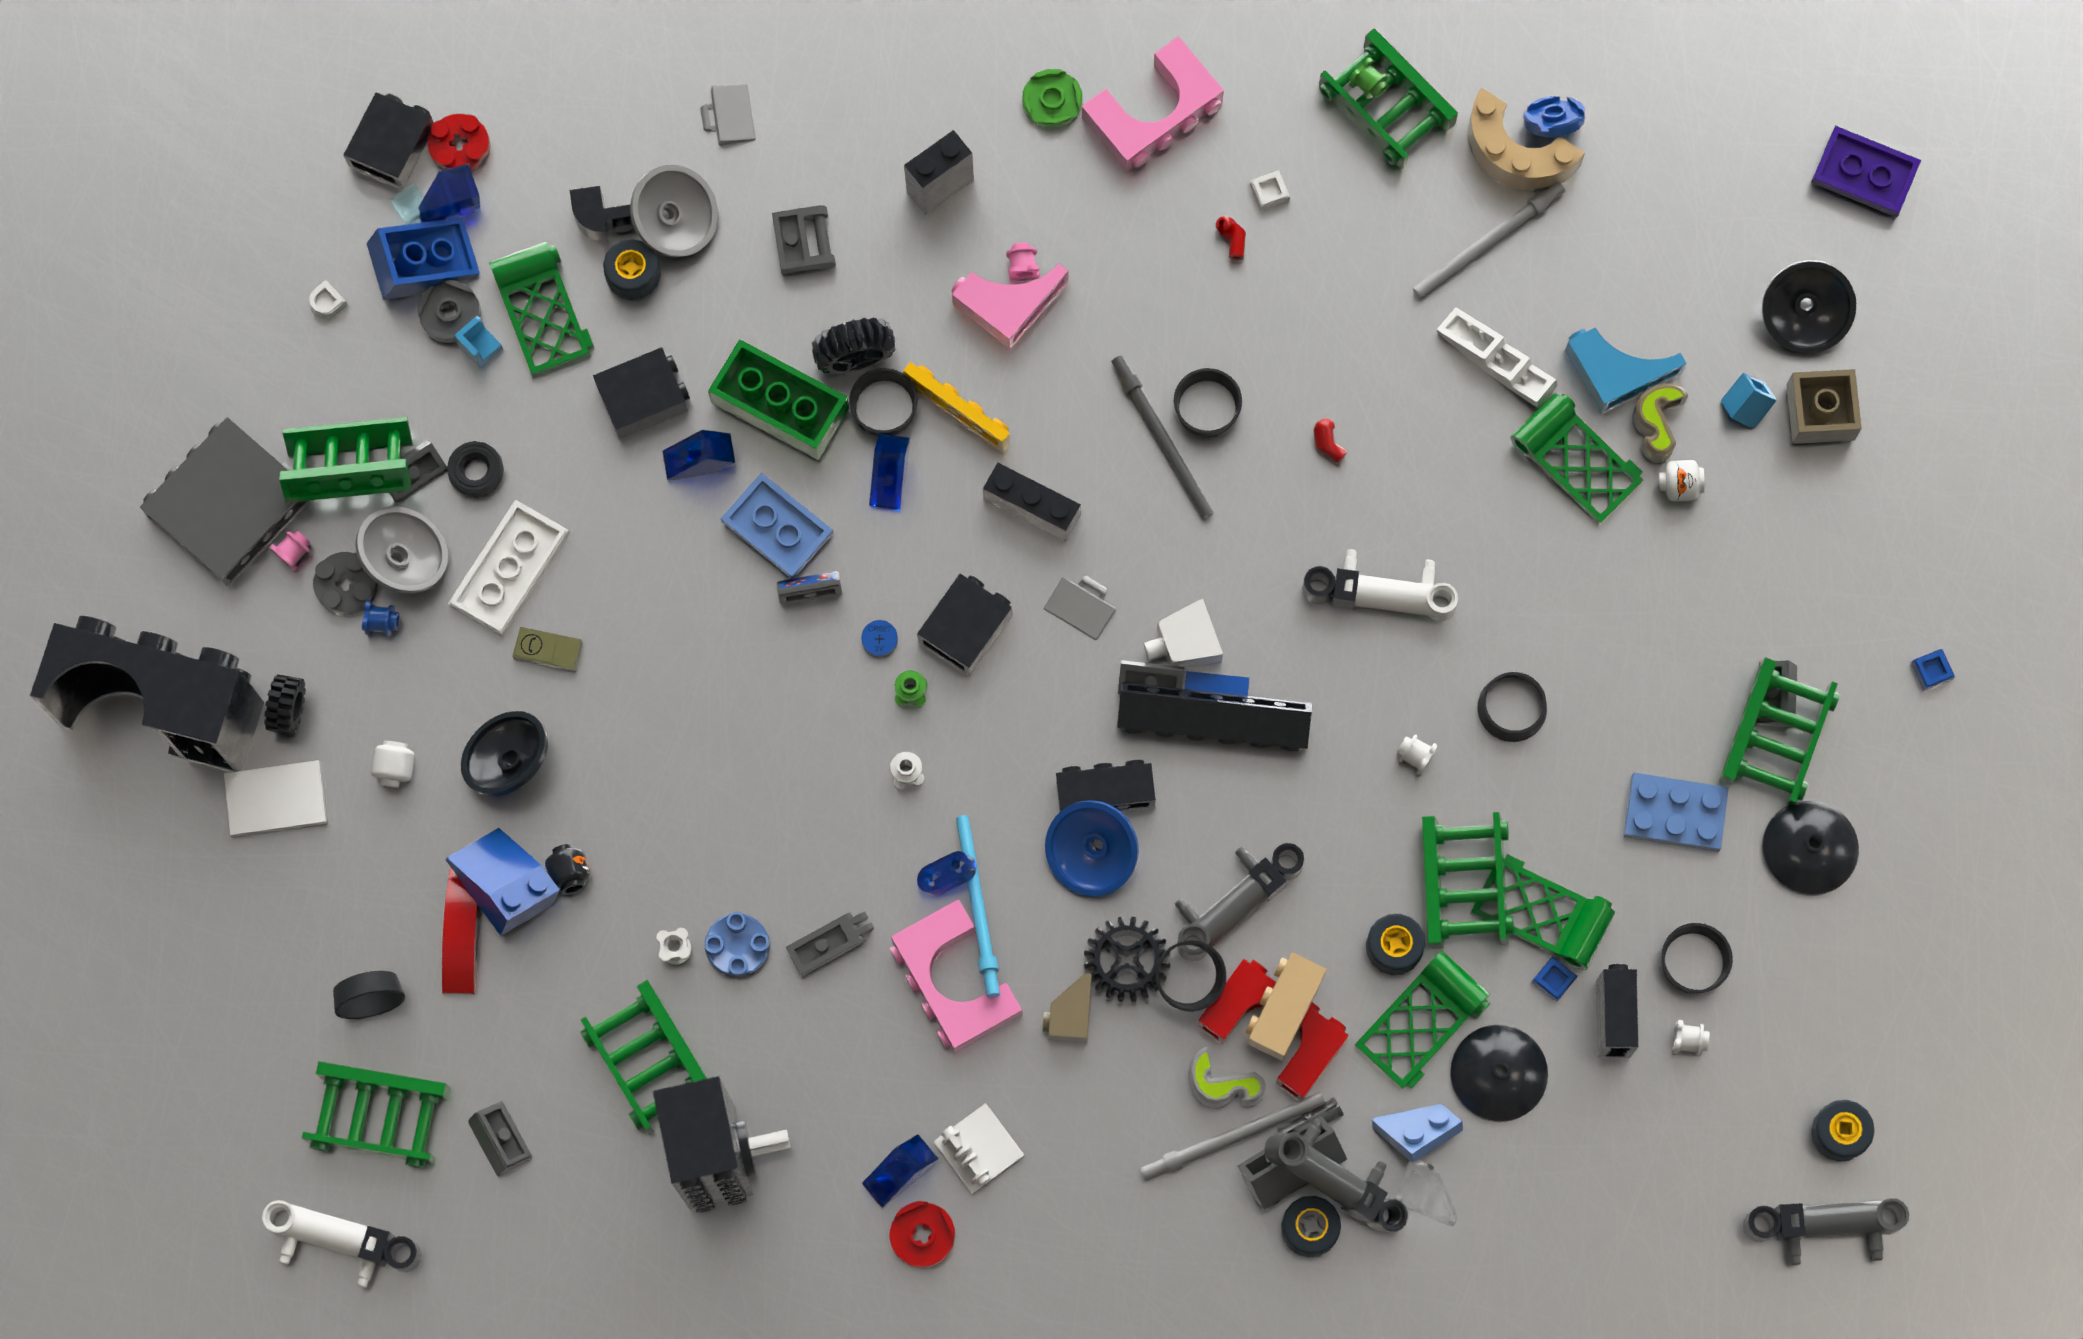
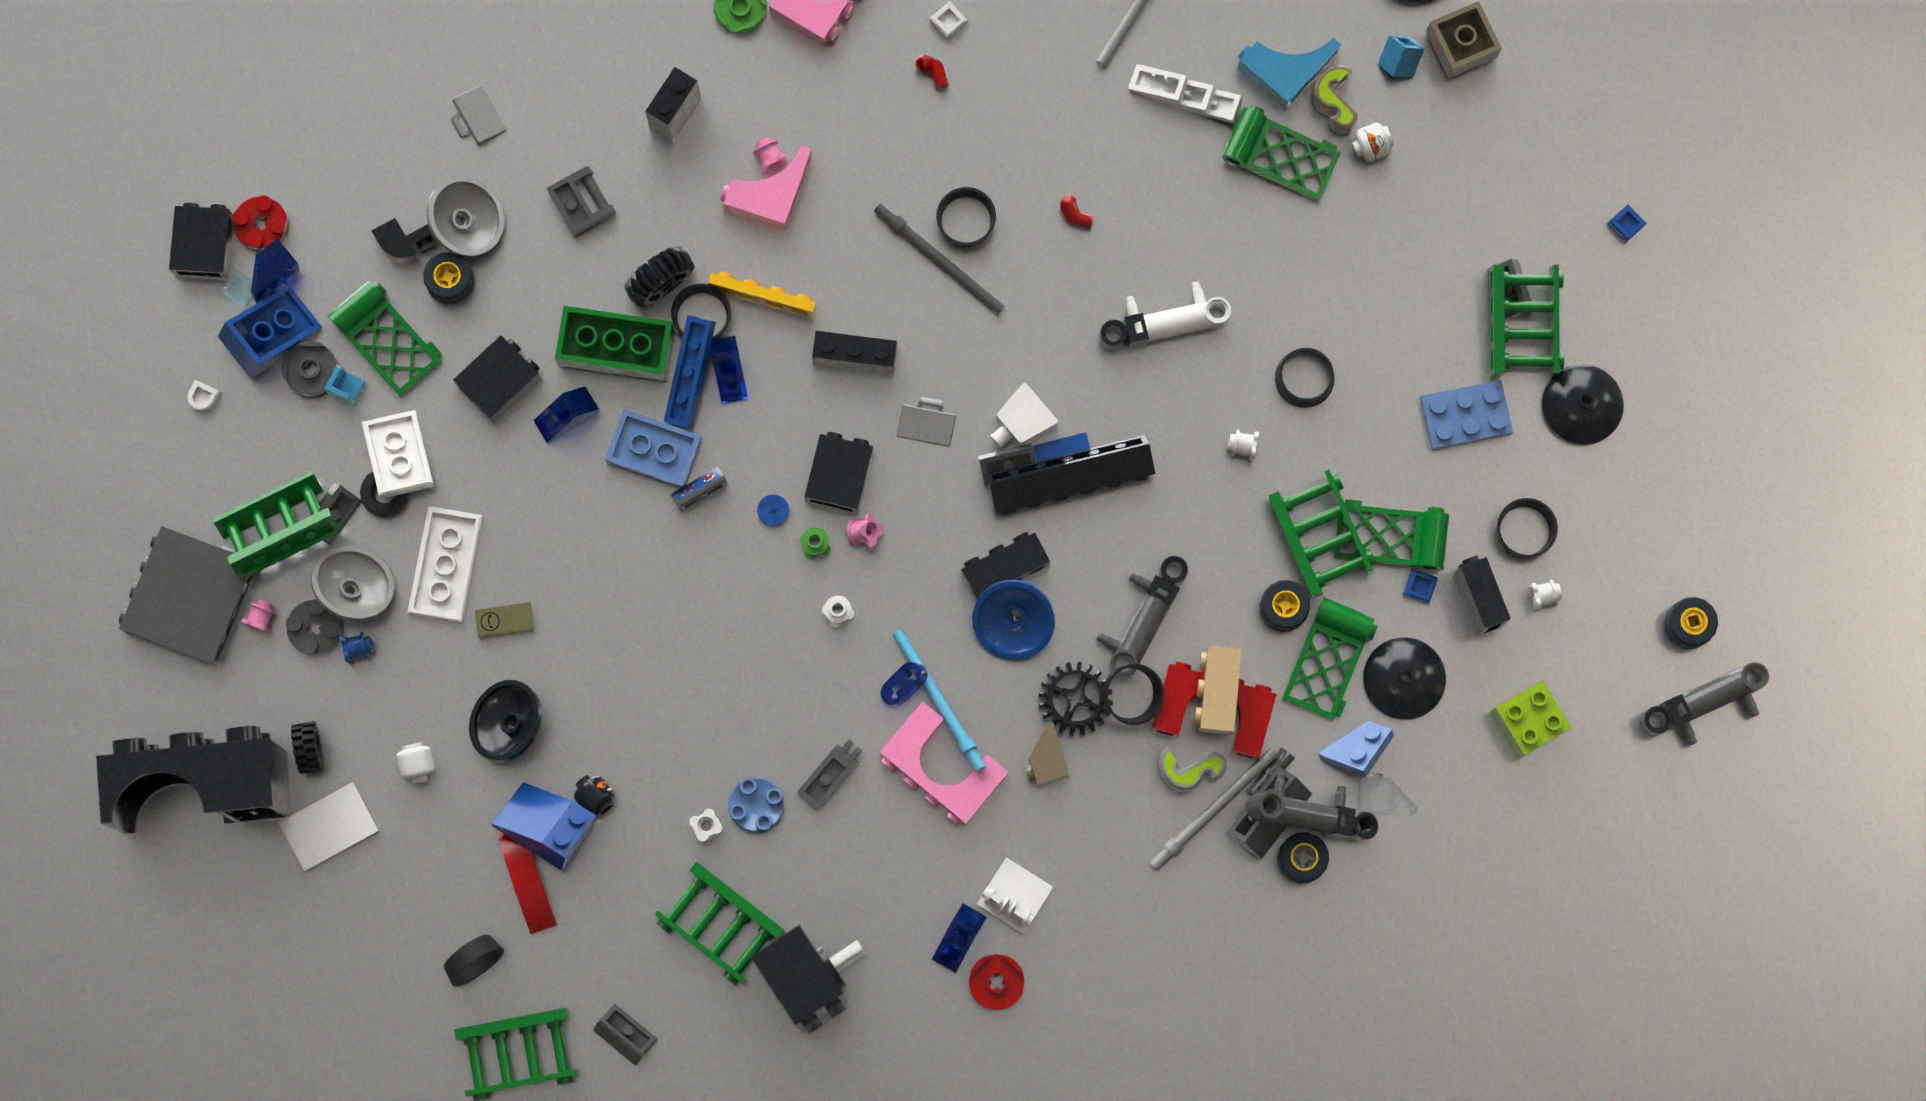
camera: 25 degrees left, 5 degrees up
none -> white tile [362,410,434,499]
none -> blue plate [663,315,716,428]
none -> bright pink brick [847,514,884,547]
none -> lime brick [1491,680,1572,759]

